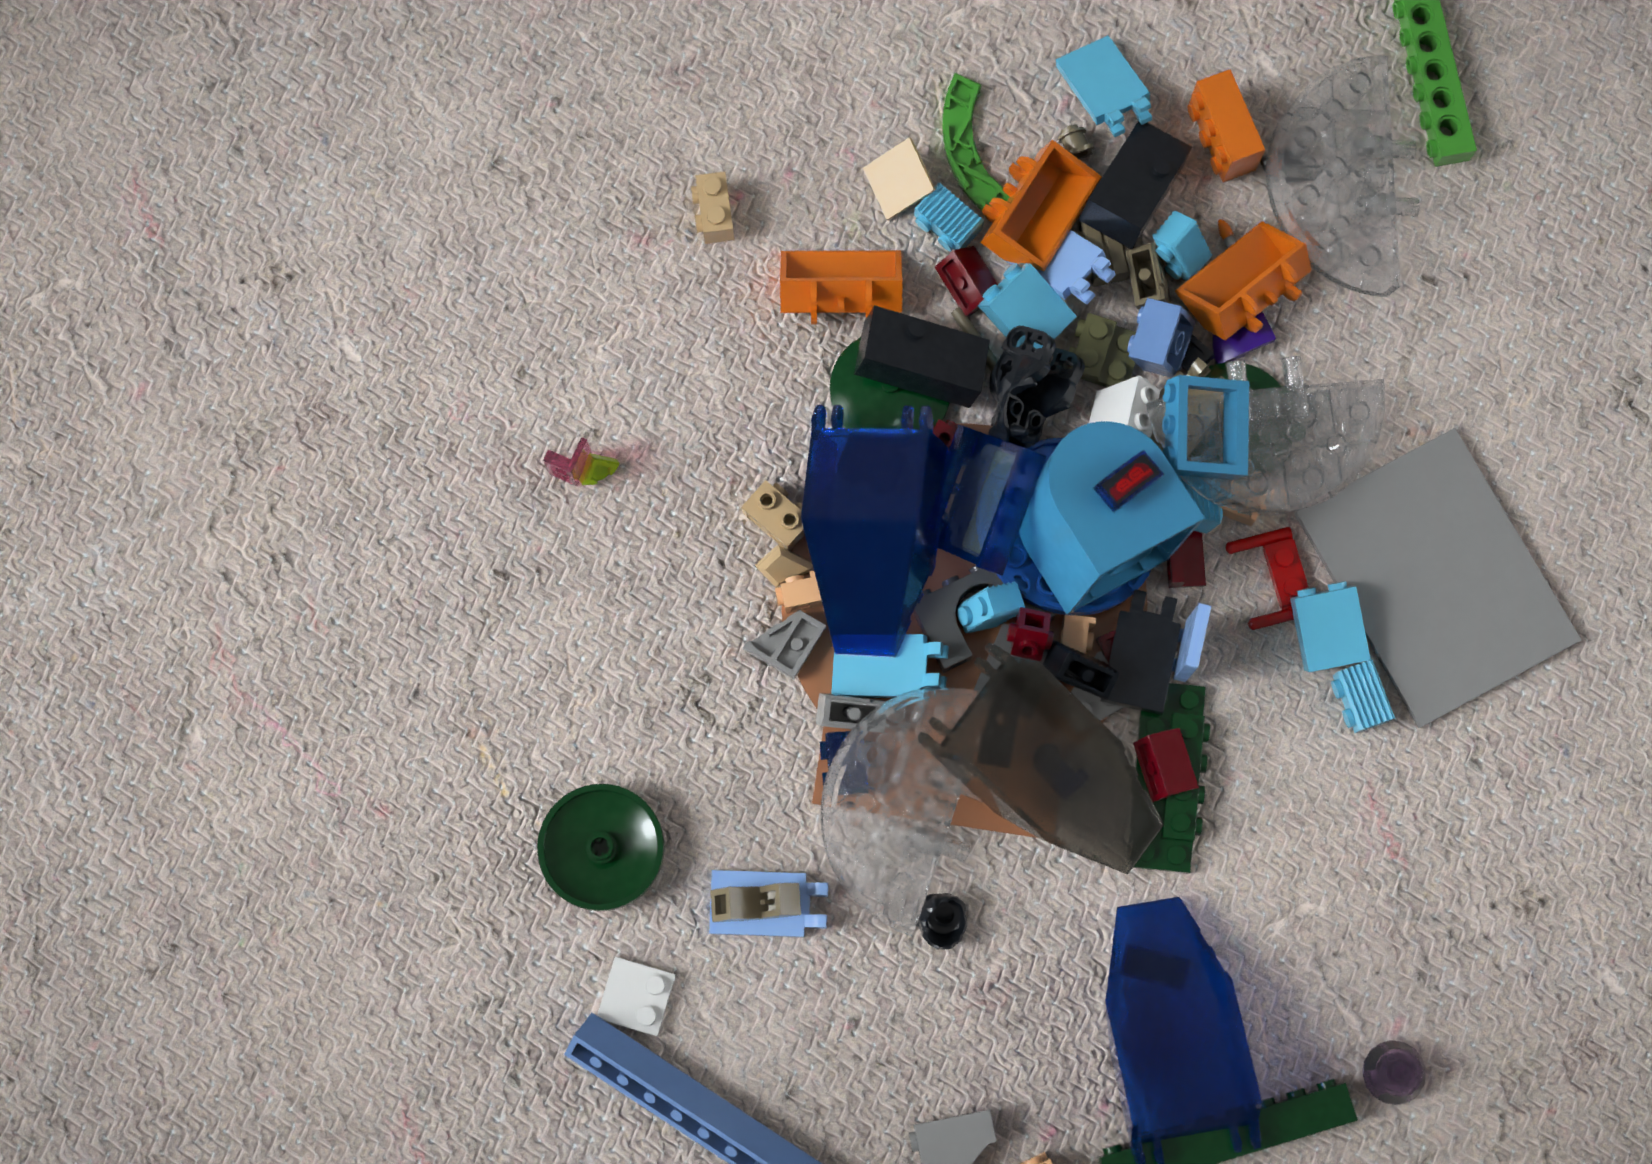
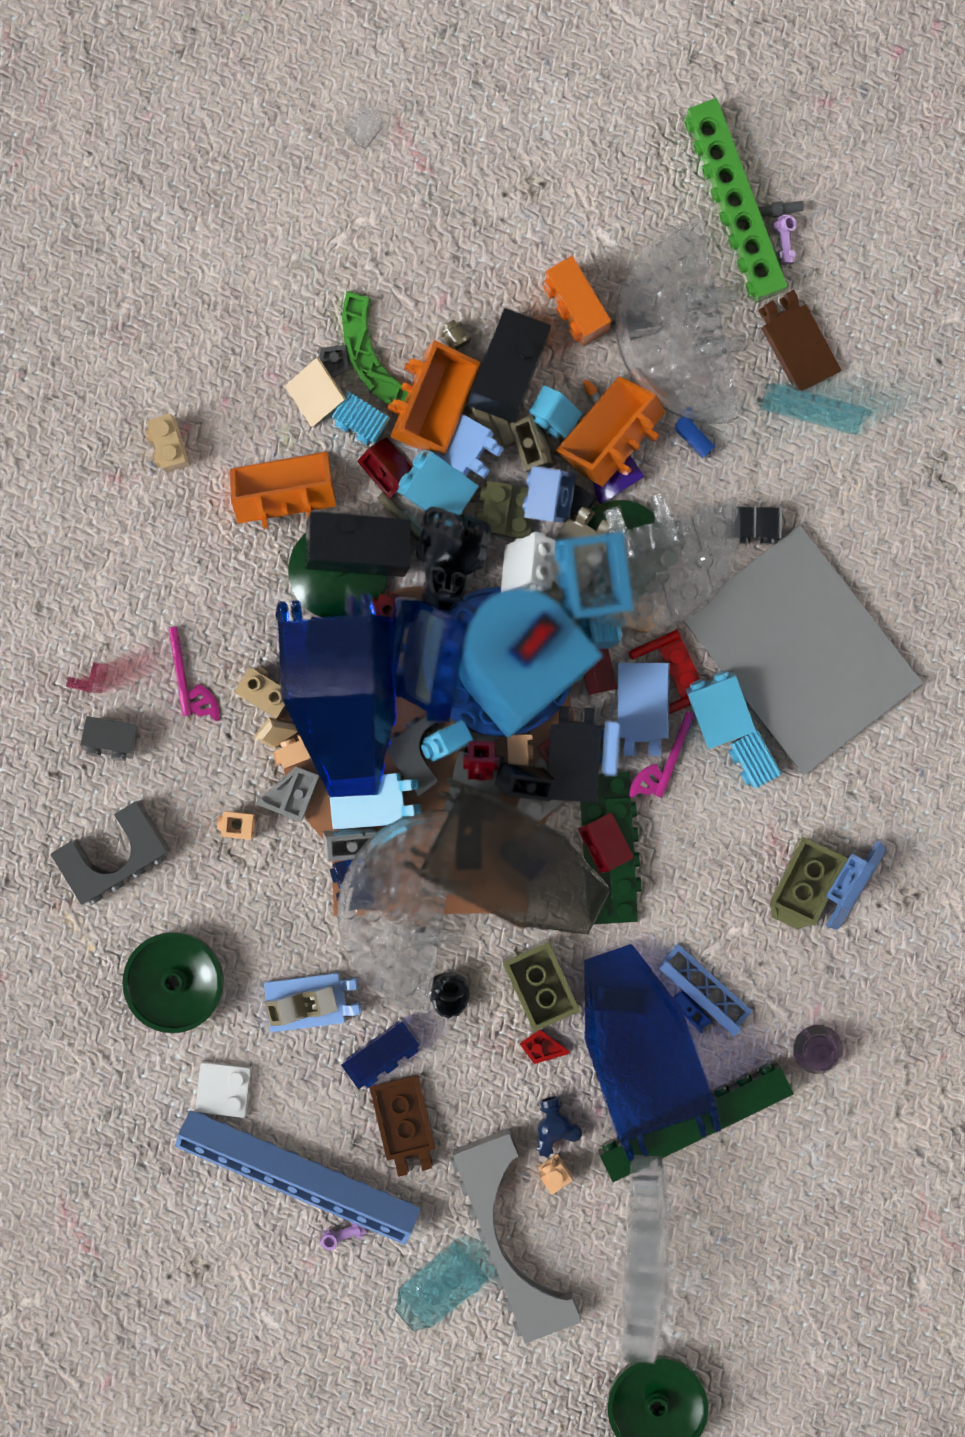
camera: 10 degrees left, 10 degrees up
lime tile [579,453,620,485] -> none
medium azure tile [1055,35,1152,137] -> none
none -> dark grey arch [50,800,171,906]
none -> dark grey brick [80,716,139,761]
none -> dark pink piece [169,626,220,721]
none -> light nougat brick [217,811,257,840]
none -> dark grey piece [319,345,349,379]
none -> clear blue brick [341,1017,421,1090]
none -> reddish brown tile [369,1074,436,1177]
none -> olive brick [503,939,580,1032]
none -> red piece [520,1029,570,1064]
none -> dark blue animal [536,1096,582,1158]
none -> light blue tile [618,663,670,756]
none -> dark pink piece [629,711,695,798]
none -> medium blue fence [658,943,752,1037]
none -> blue bar [671,990,713,1033]
none -> blue bar [675,416,716,459]
none -> black brick [729,507,782,545]
none -> dark grey bar [758,201,804,218]
none -> reddish brown tile [758,290,842,394]
none -> clear light blue fence [760,383,872,435]
none -> olive slope [769,836,849,930]
none -> lavender bar [772,215,796,265]
none -> medium blue plate [826,841,886,930]

